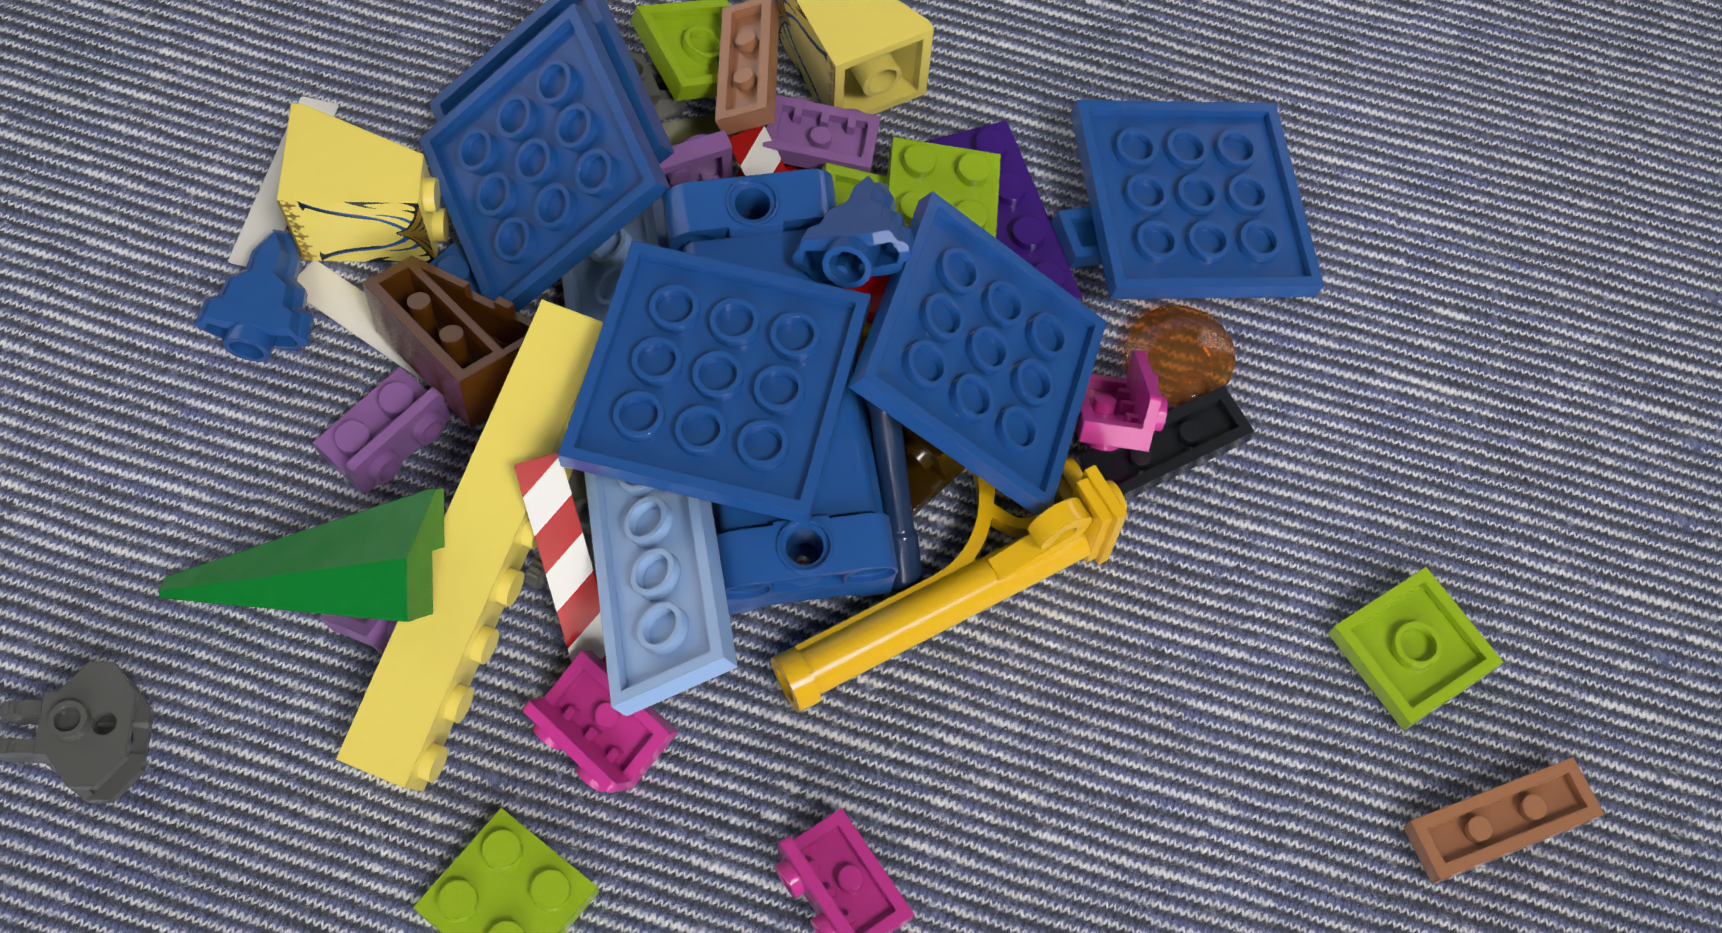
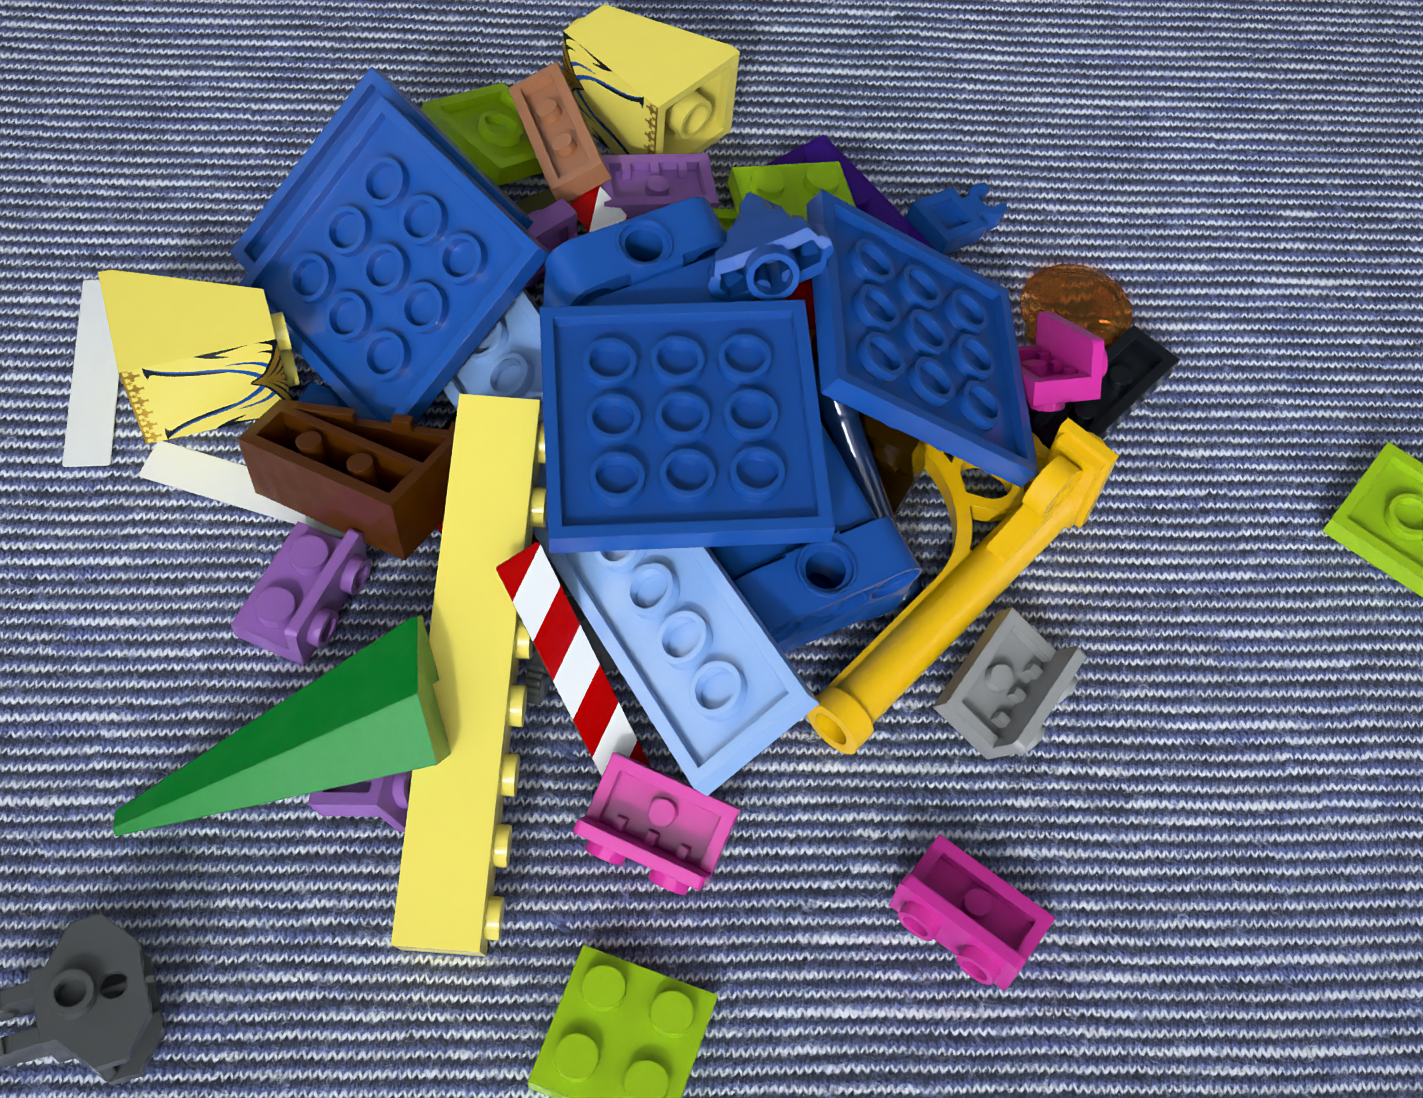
camera: 20 degrees left, 5 degrees down
blue rock [194,229,314,362] -> none
blue plate [1070,100,1324,299] -> none
none -> light grey bracket [932,607,1087,759]

